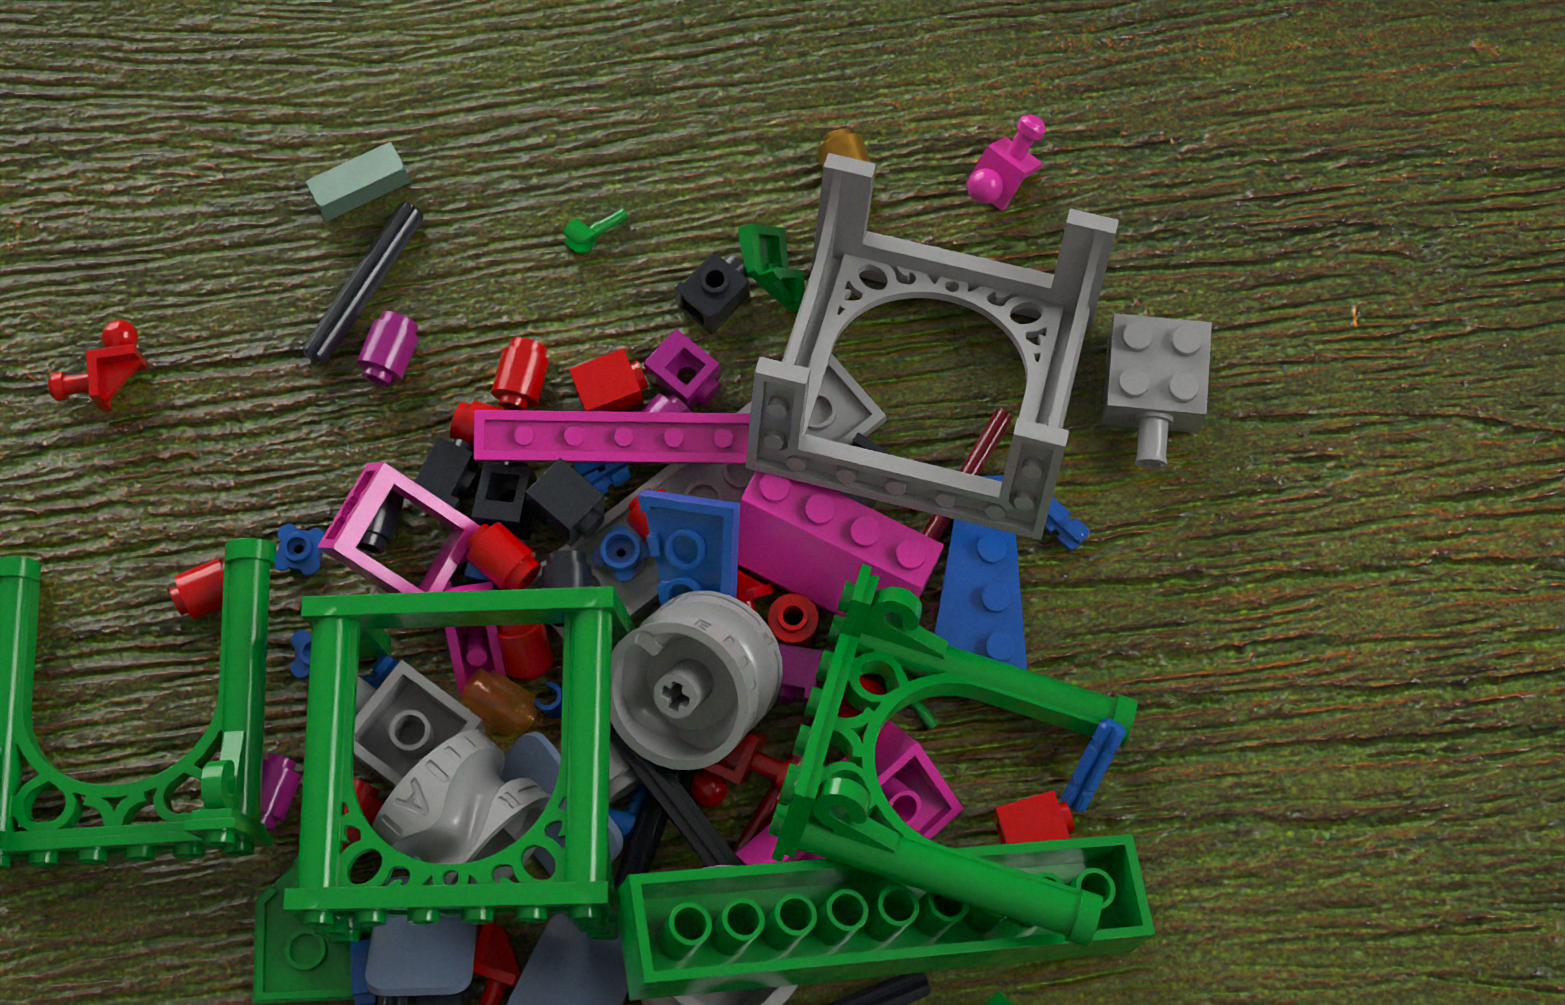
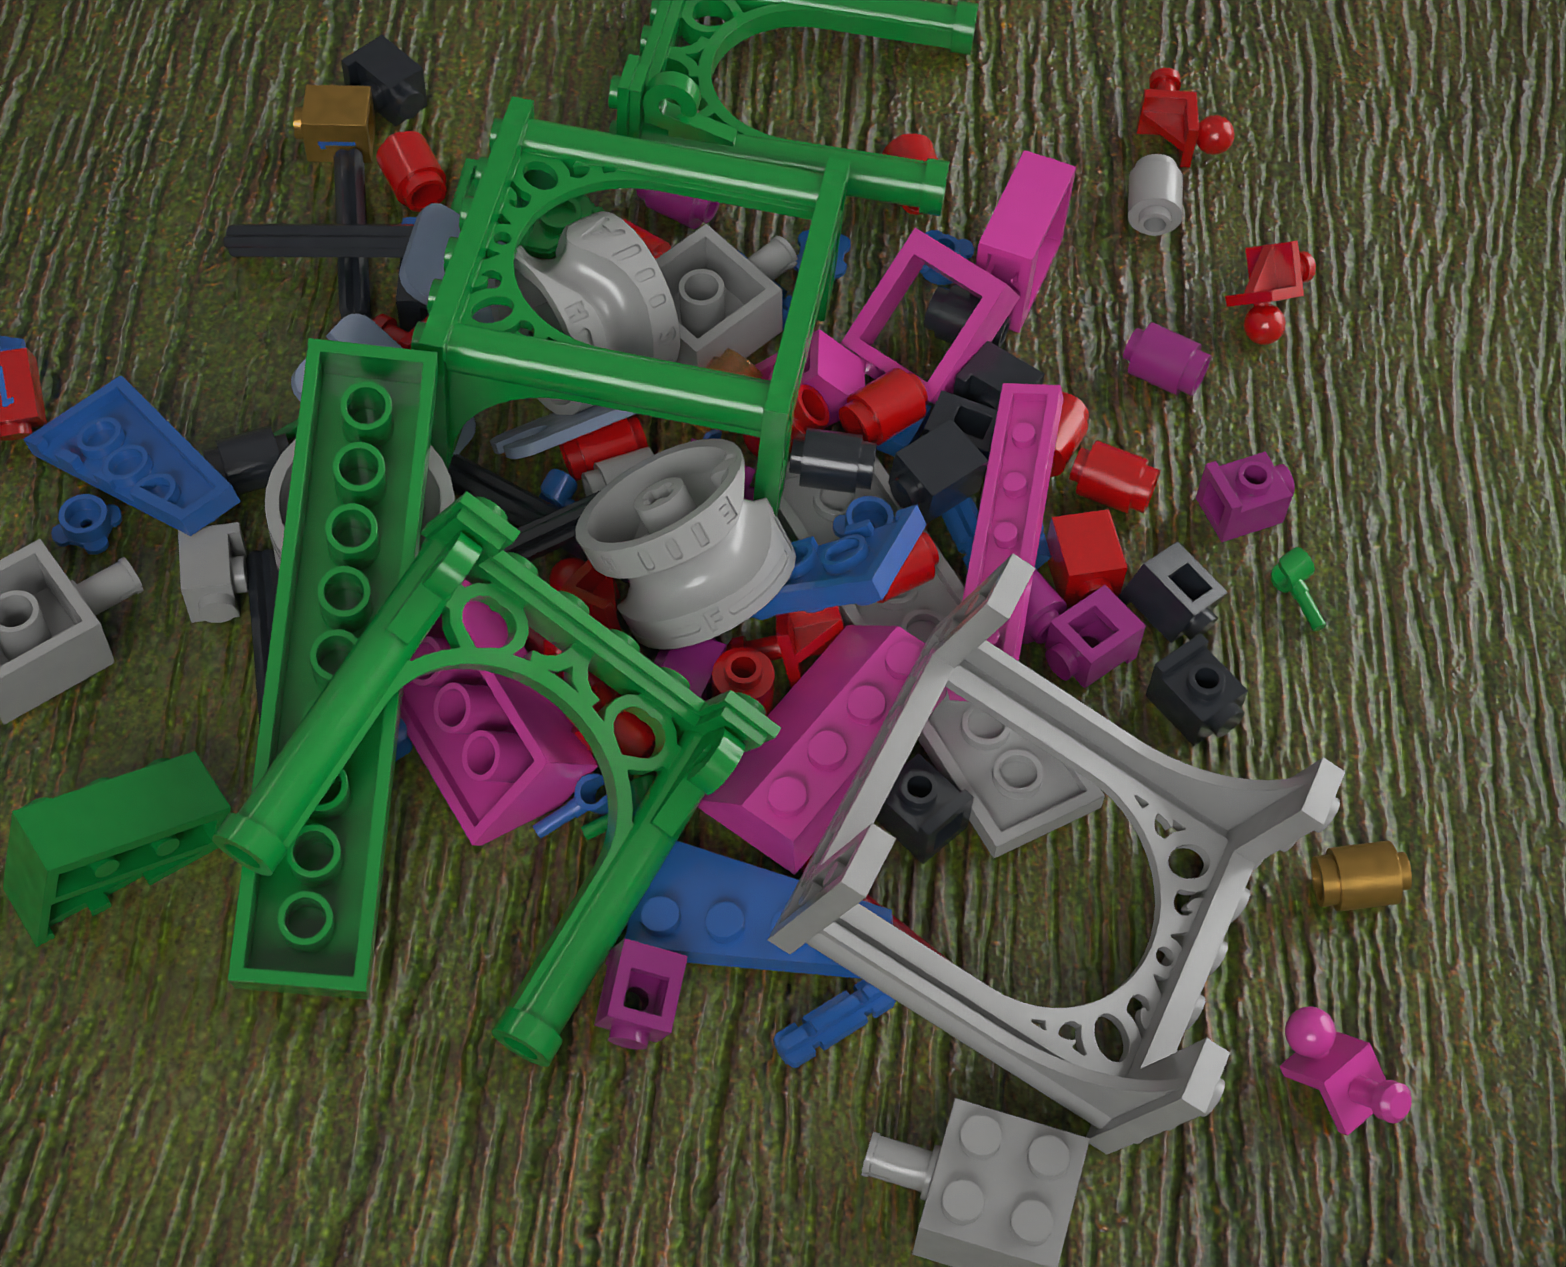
camera: 95 degrees right, 15 degrees down
black axle [302,201,423,365] -> none
sand green slope [306,141,411,222] -> none
green slope [738,223,805,313] -> none
red brick [992,790,1075,844] -> none
blue axle [1061,718,1126,812] -> none
none -> blue hand [533,774,608,839]
none -> magenta brick [594,939,688,1050]
none -> dark pink window [975,150,1076,333]
none -> black brick [1118,541,1228,643]
none -> light grey brick [1128,154,1183,236]
none -> magenta brick [1196,451,1295,542]
none -> red piece [1225,240,1316,345]

